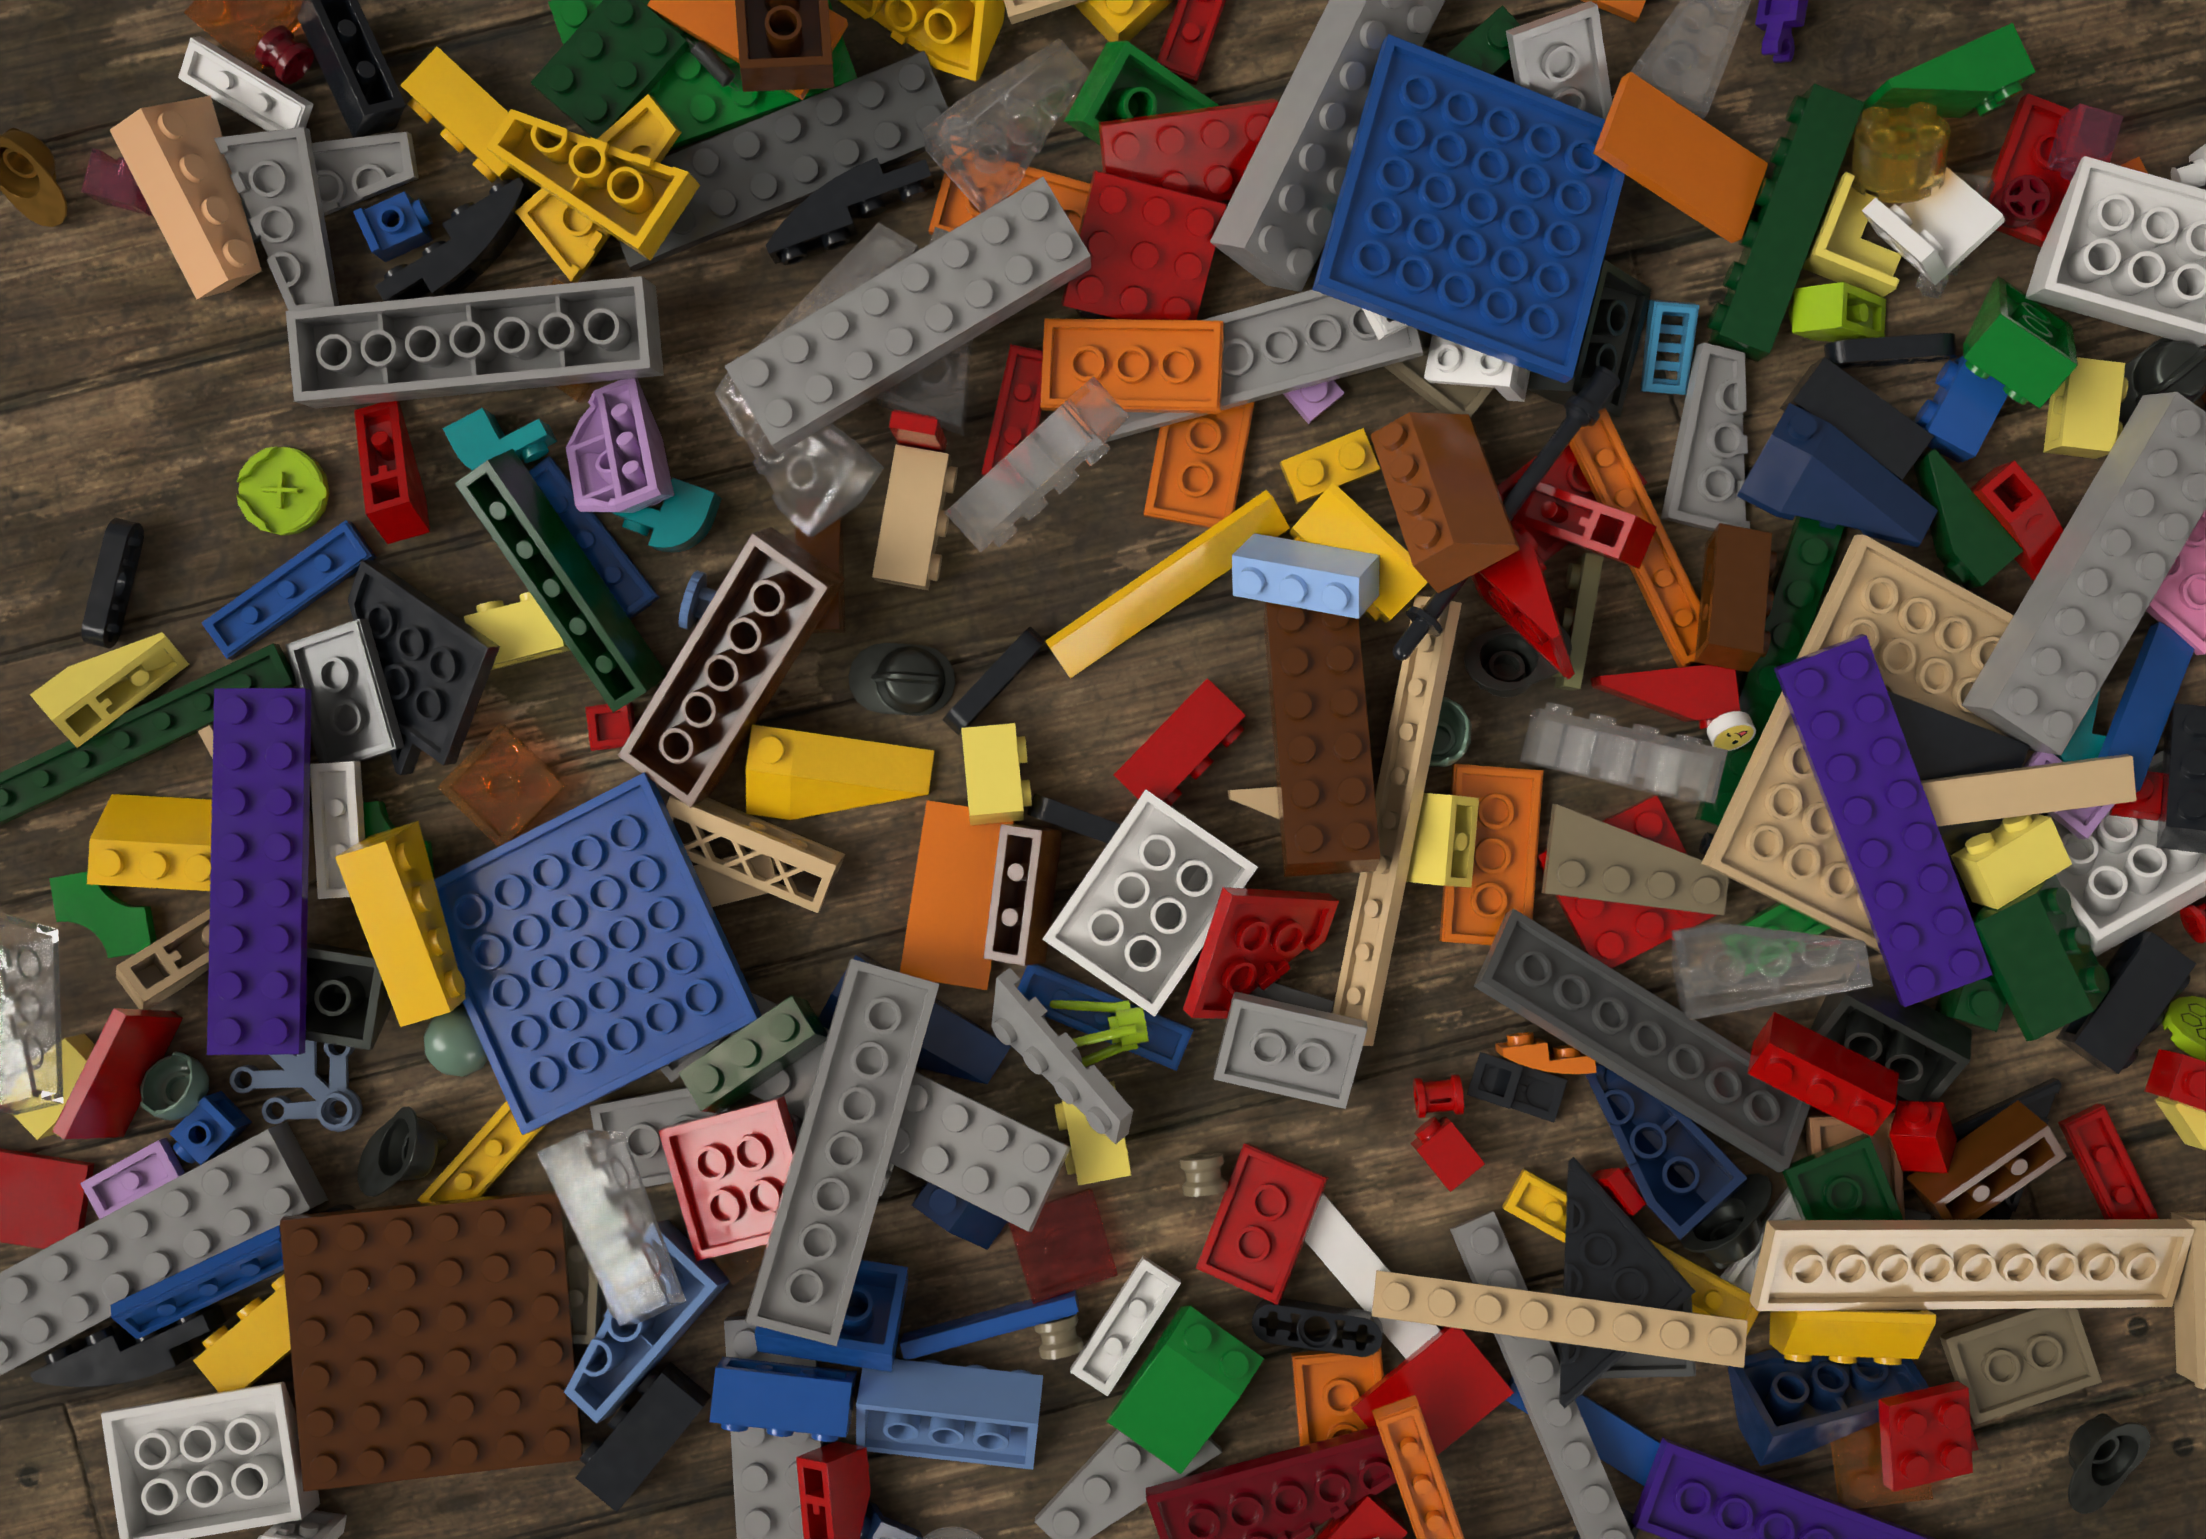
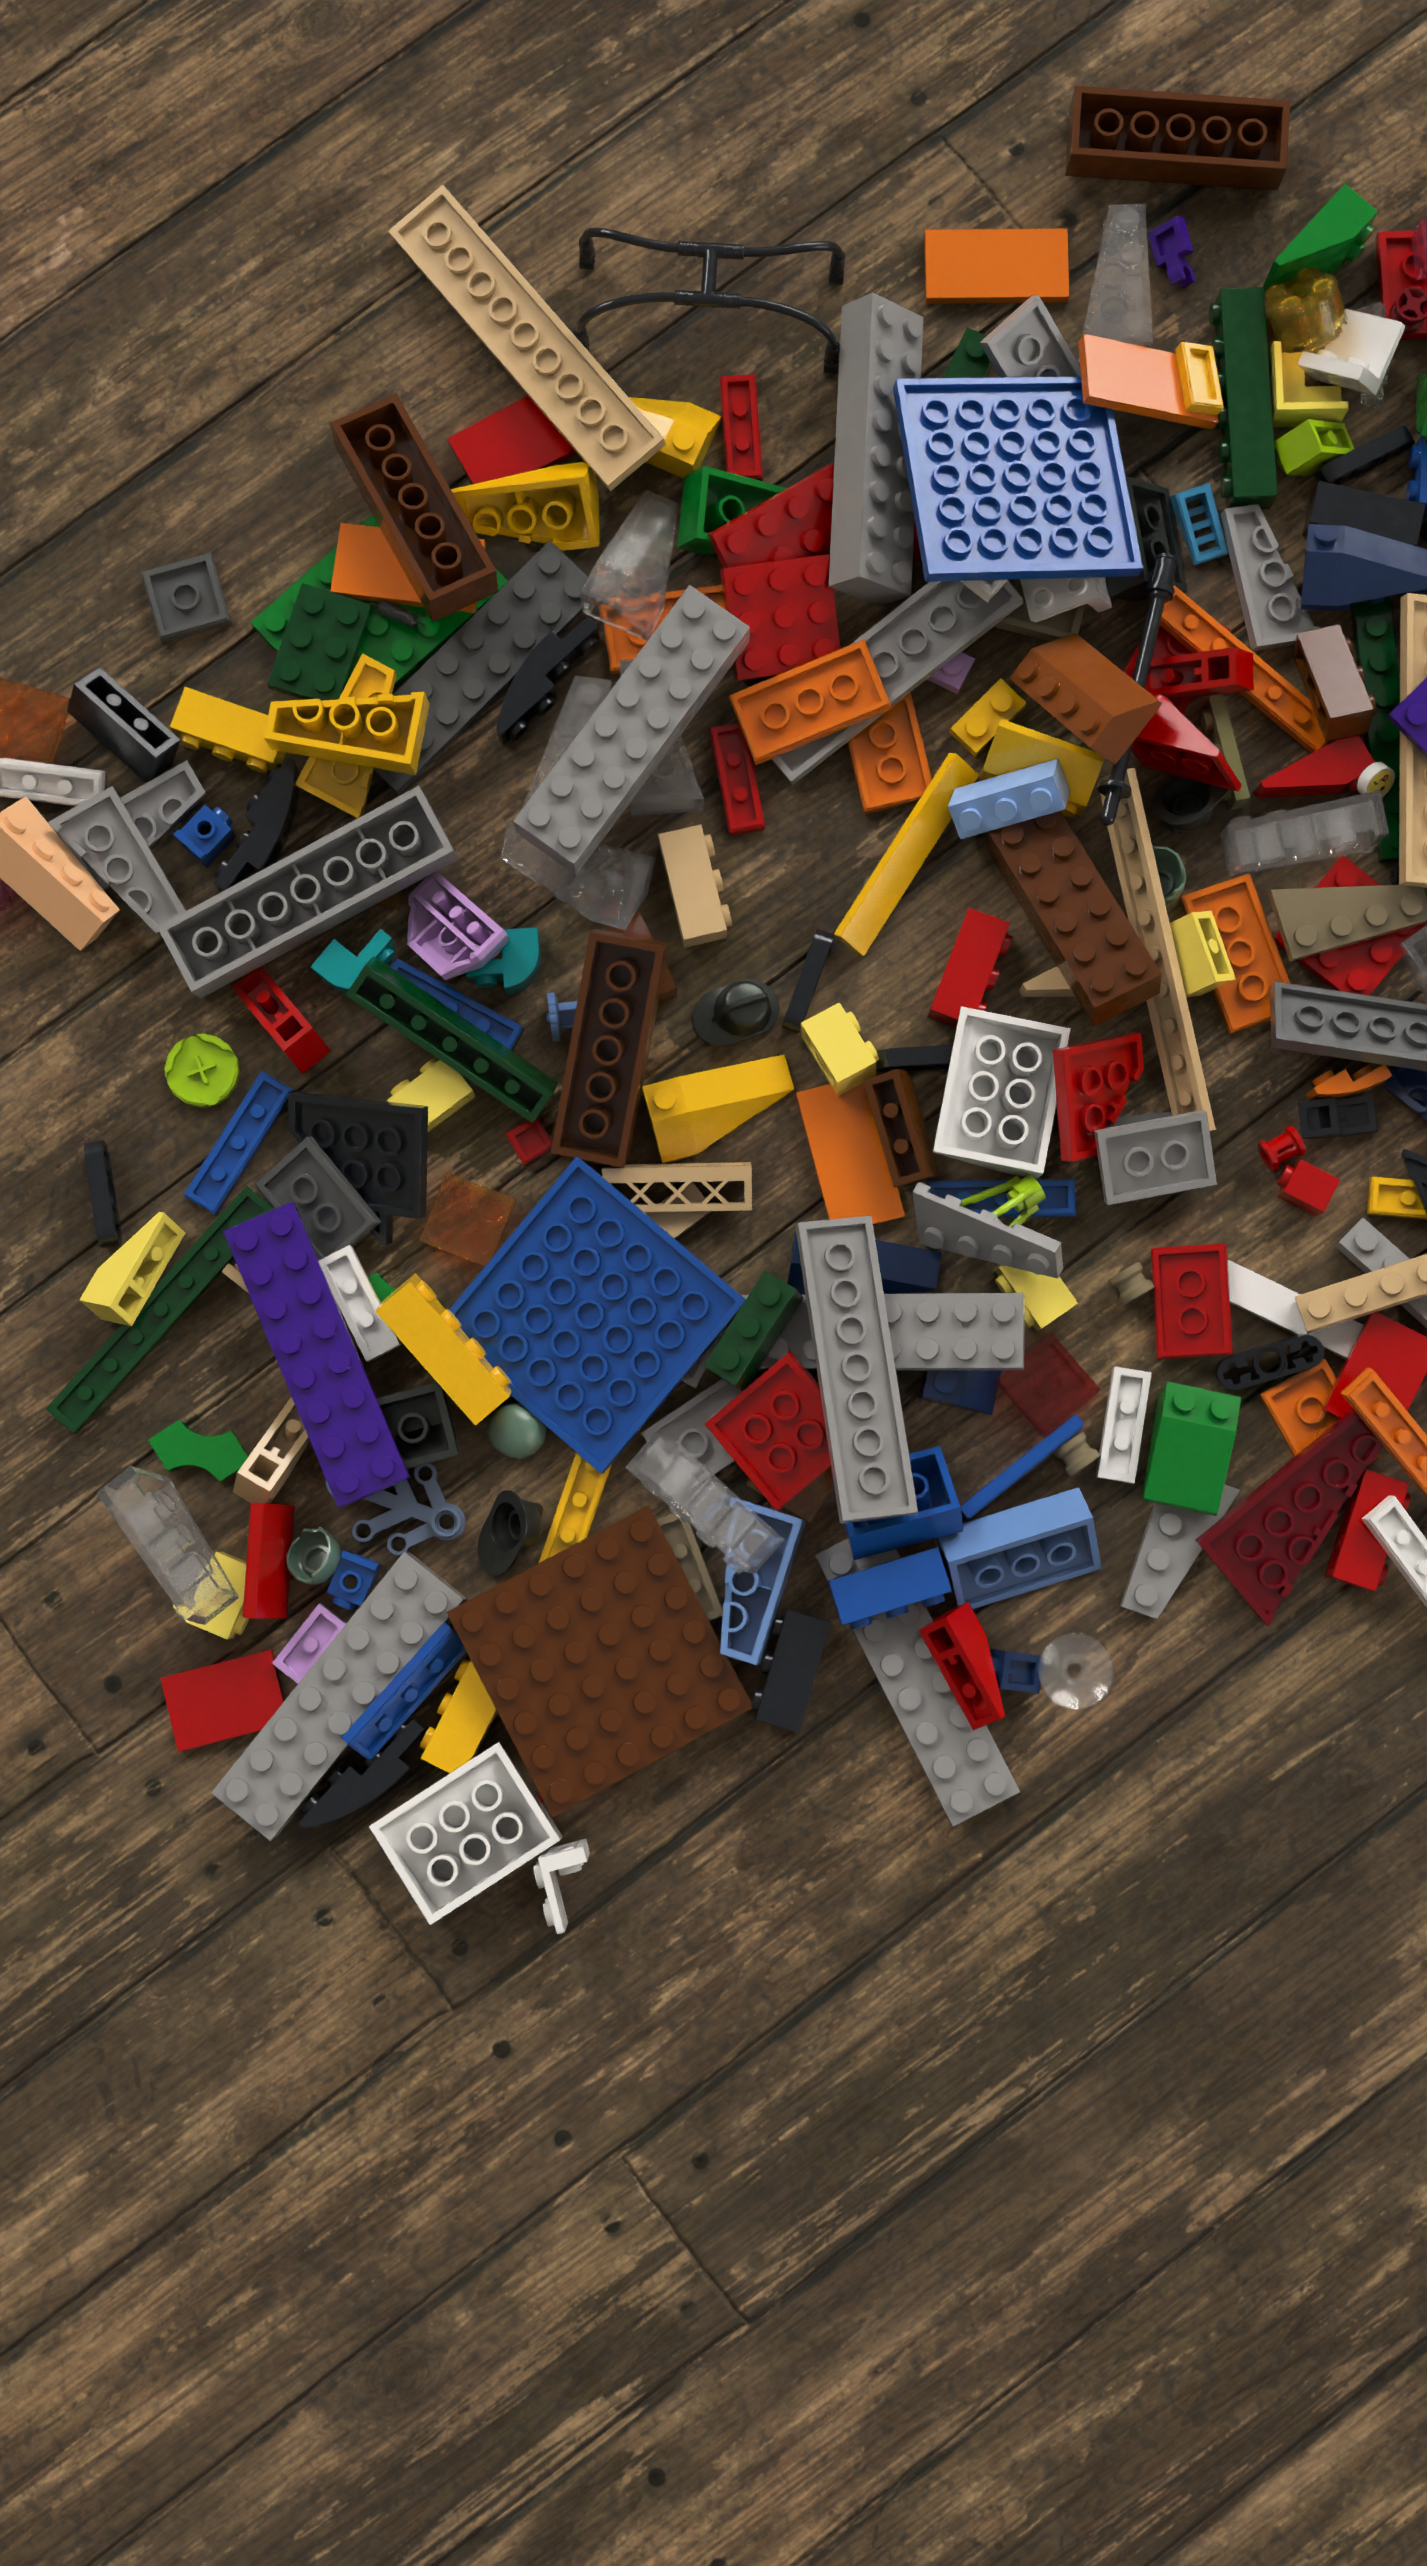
camera: 30 degrees left, 5 degrees down
yellow slope [87,794,212,891] -> none
dark red wheel [255,25,315,84] -> none
red tile [889,410,947,453] -> none
clear wedge [944,376,1130,552] -> none
none -> yellow tile [1175,342,1224,416]

